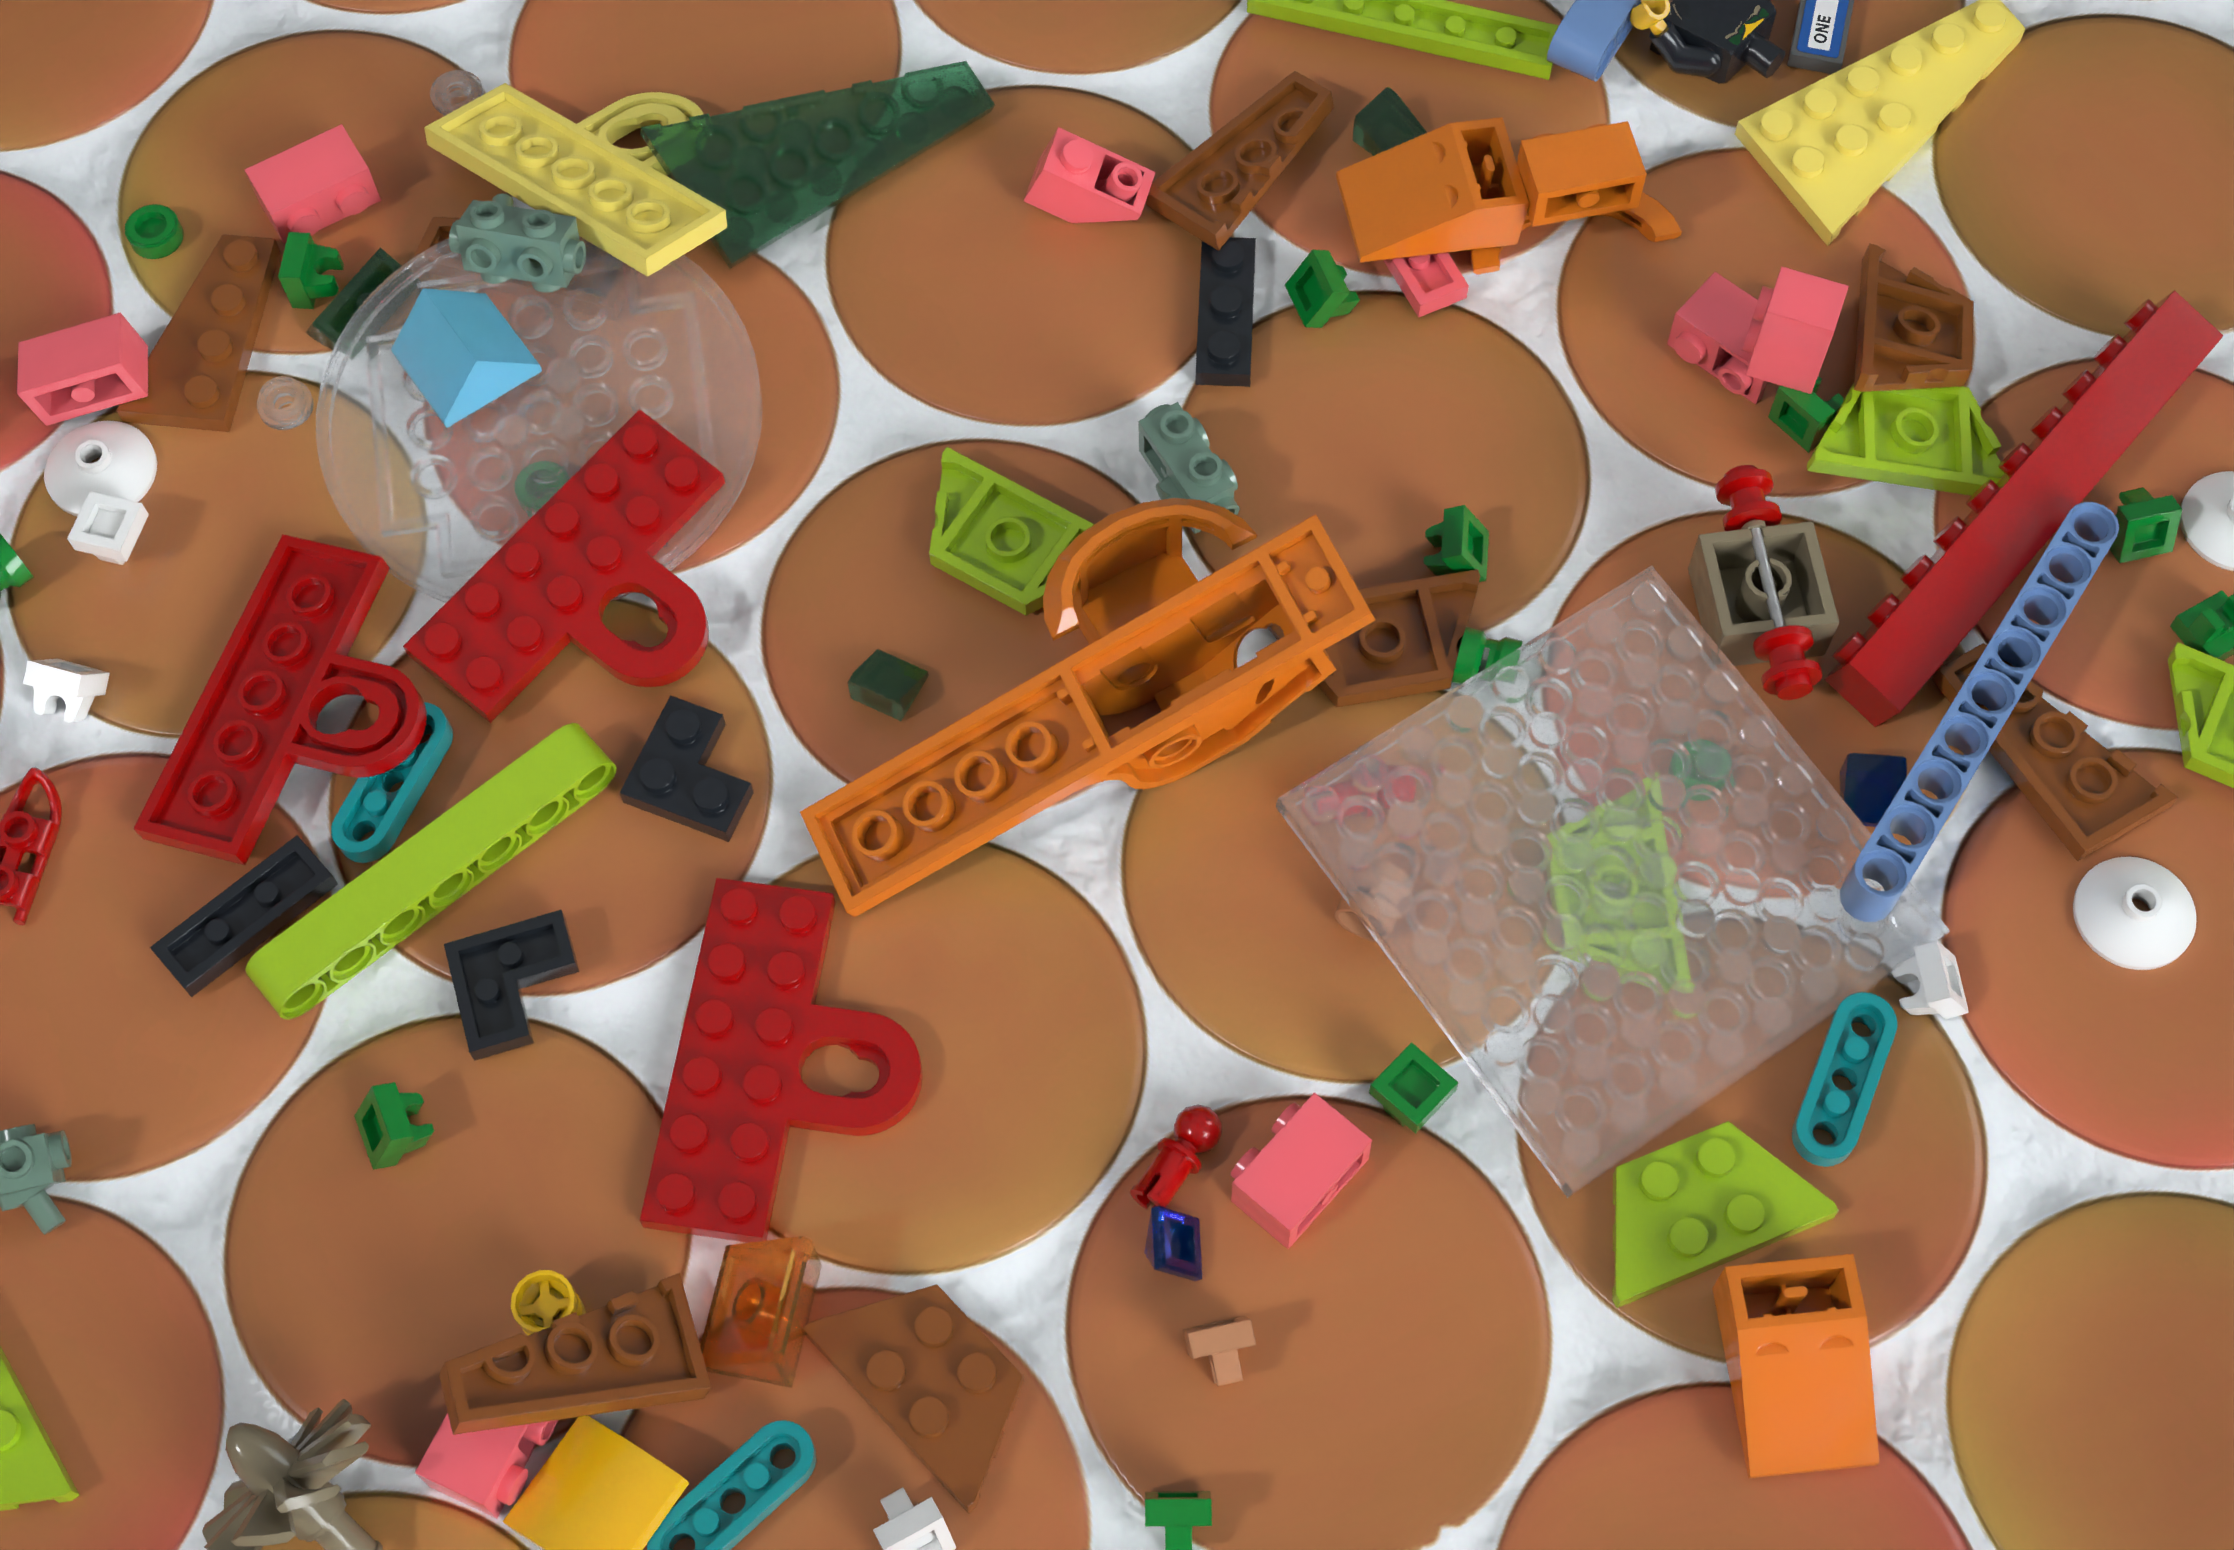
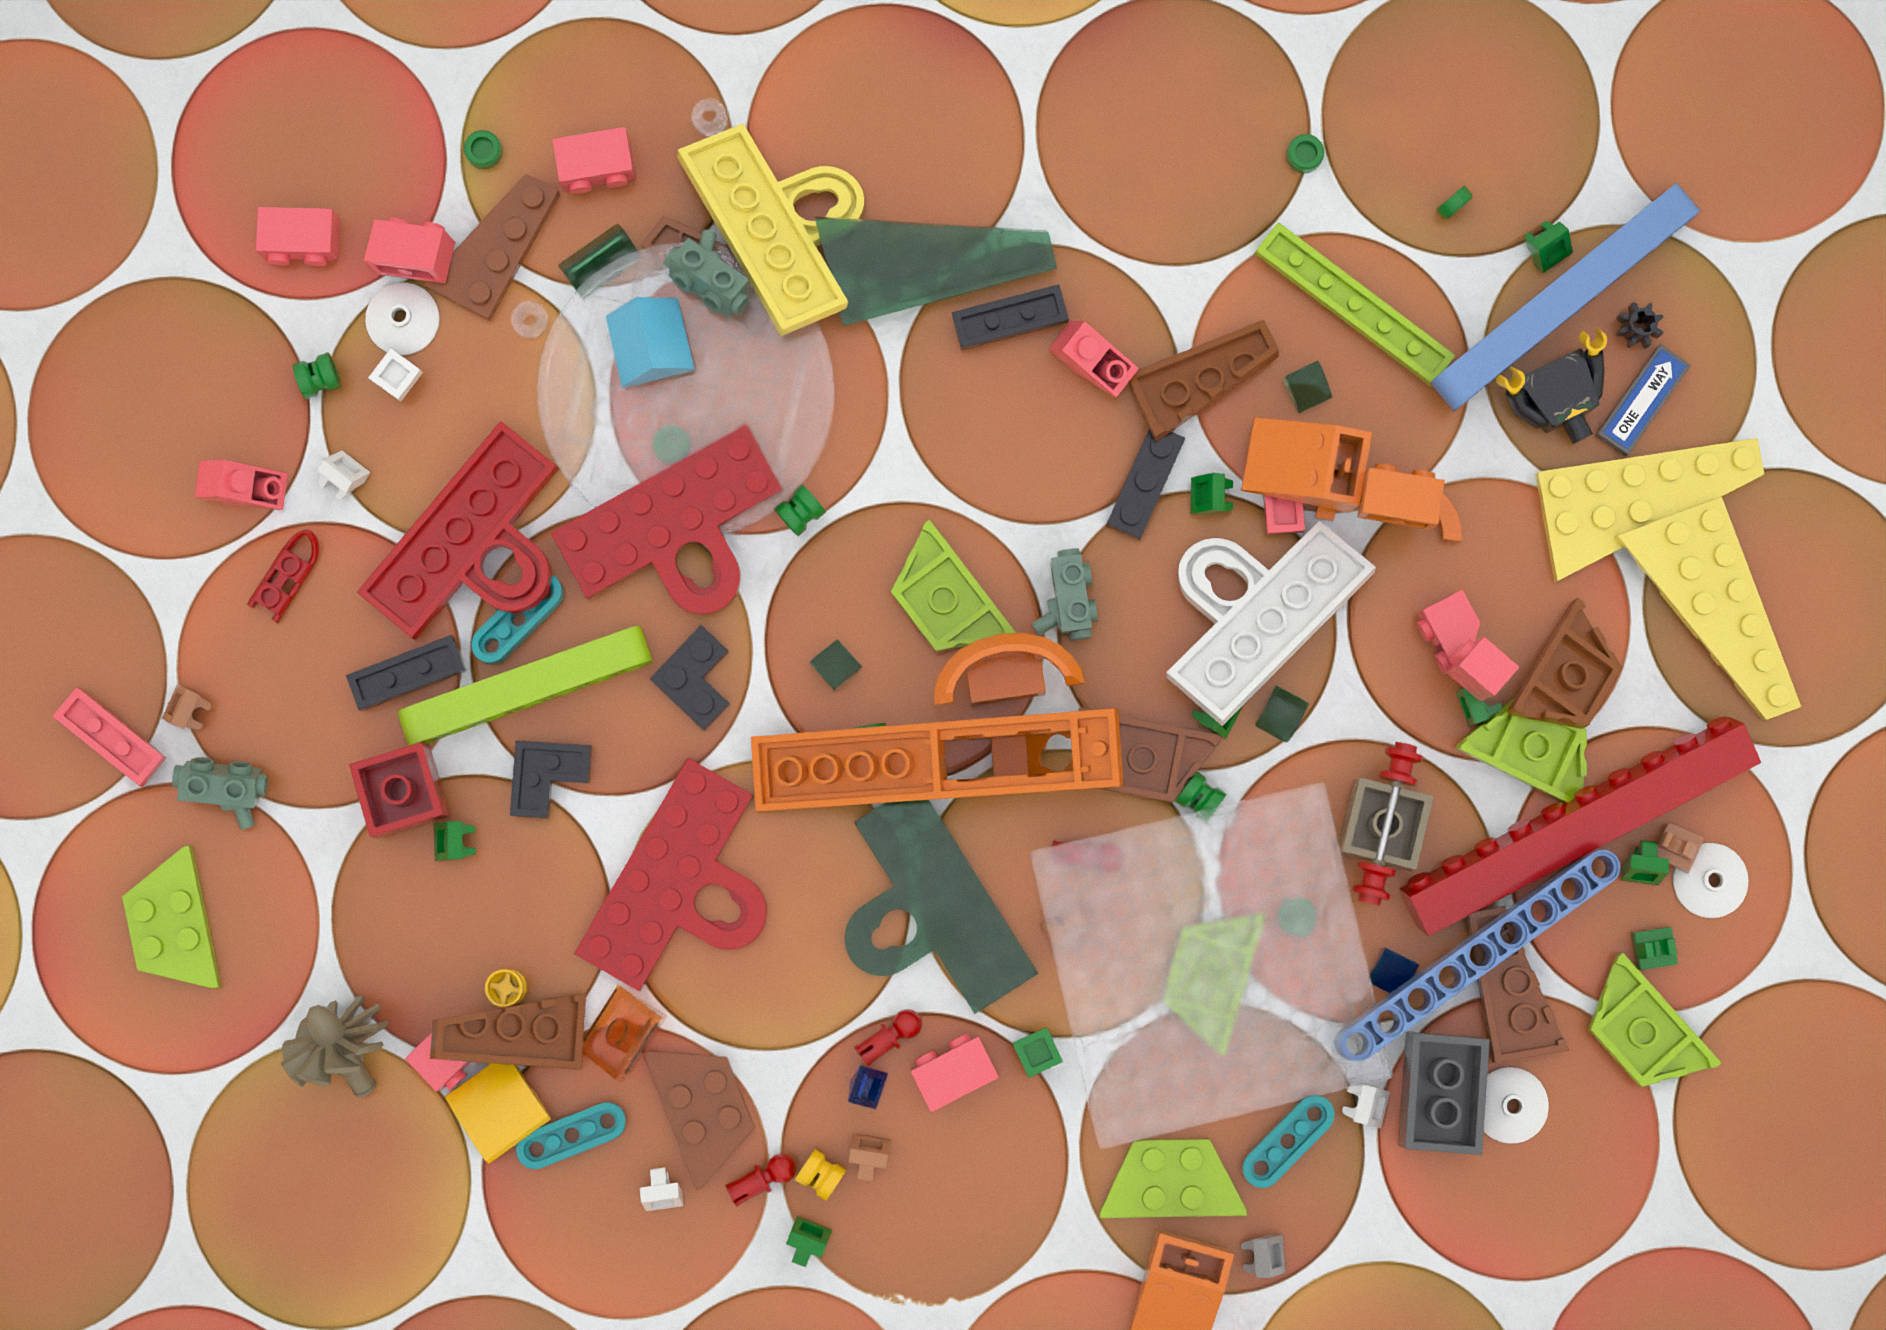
camera: 20 degrees right, 20 degrees up
green tile [278,232,344,309] -> none
none -> red brick [349,742,450,839]
none -> red pin [725,1153,796,1207]
none -> green wheel [774,485,826,537]
none -> yellow wheel [795,1148,847,1201]
none -> clear green plate [845,800,1038,1014]
none -> black plate [952,284,1069,351]
none -> white plate [1166,520,1376,726]
none -> light grey tile [1241,1234,1286,1278]
none -> clear green slope [1256,685,1309,743]
none -> dark grey brick [1398,1032,1490,1155]
none -> light yellow wing [1614,497,1801,720]
none -> nougat tile [1657,822,1704,874]

